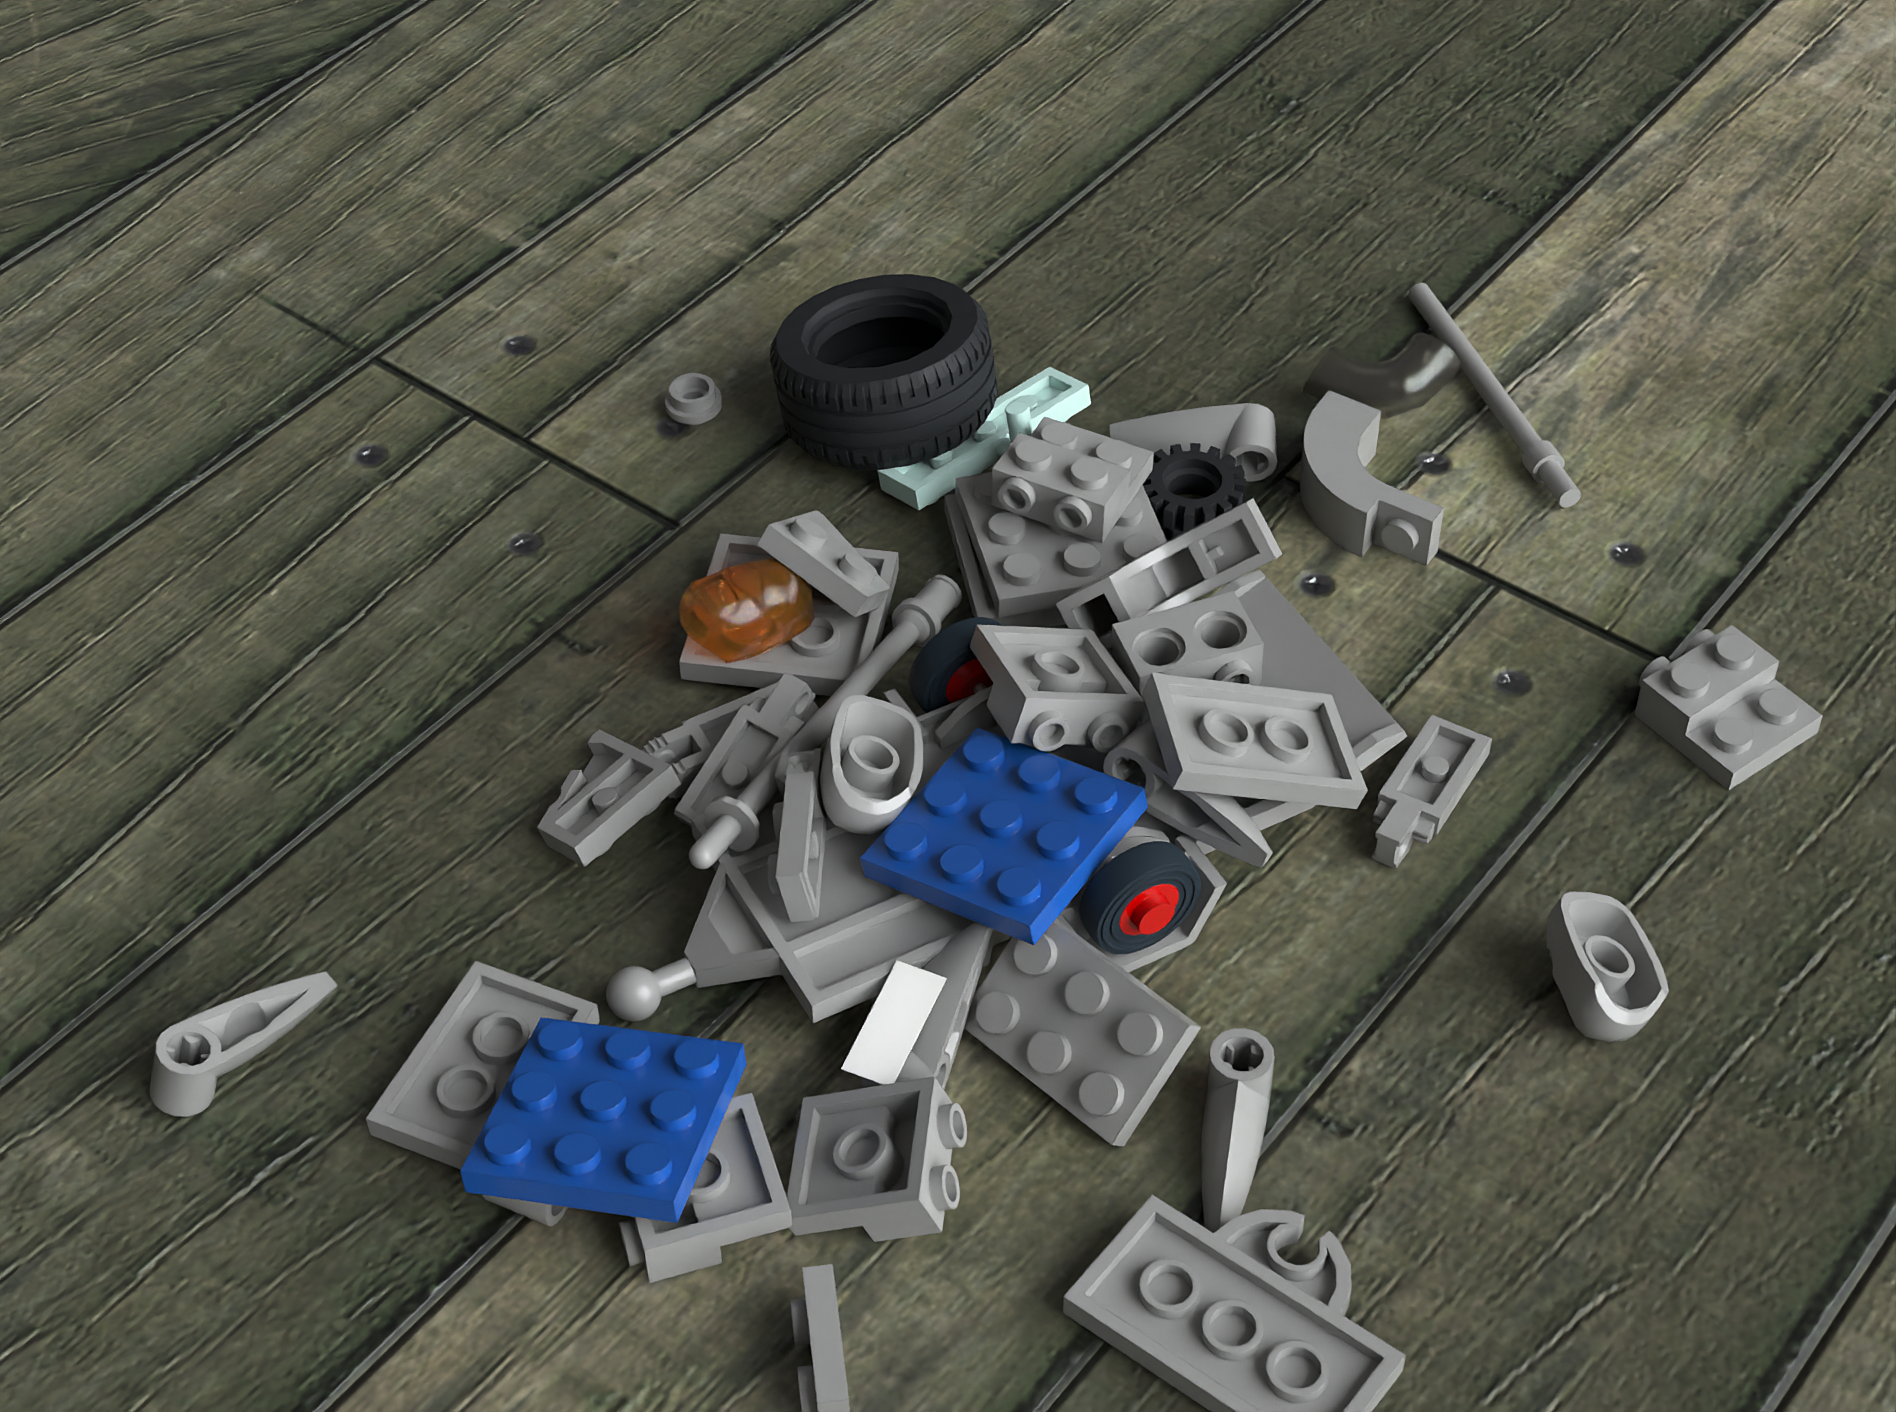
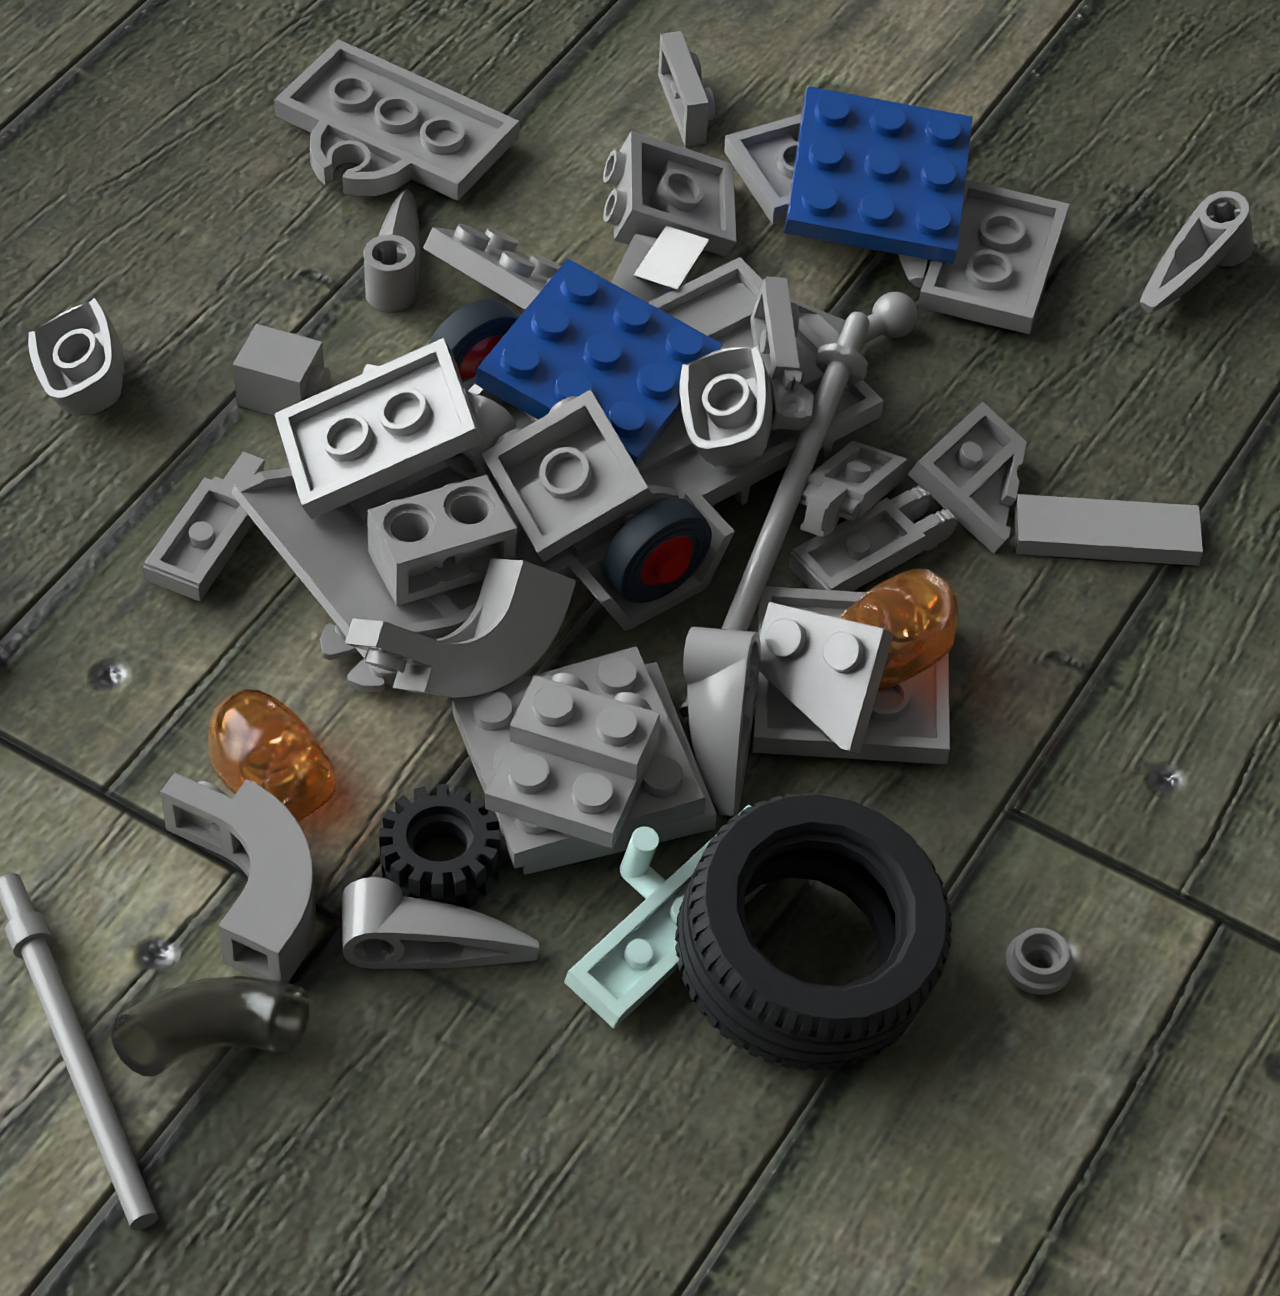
camera: 170 degrees right, 5 degrees up
none -> clear orange piece [207,689,336,822]
none -> light grey brick [233,324,331,416]
none -> light grey piece [683,627,761,817]
none -> light grey tile [1014,494,1203,566]

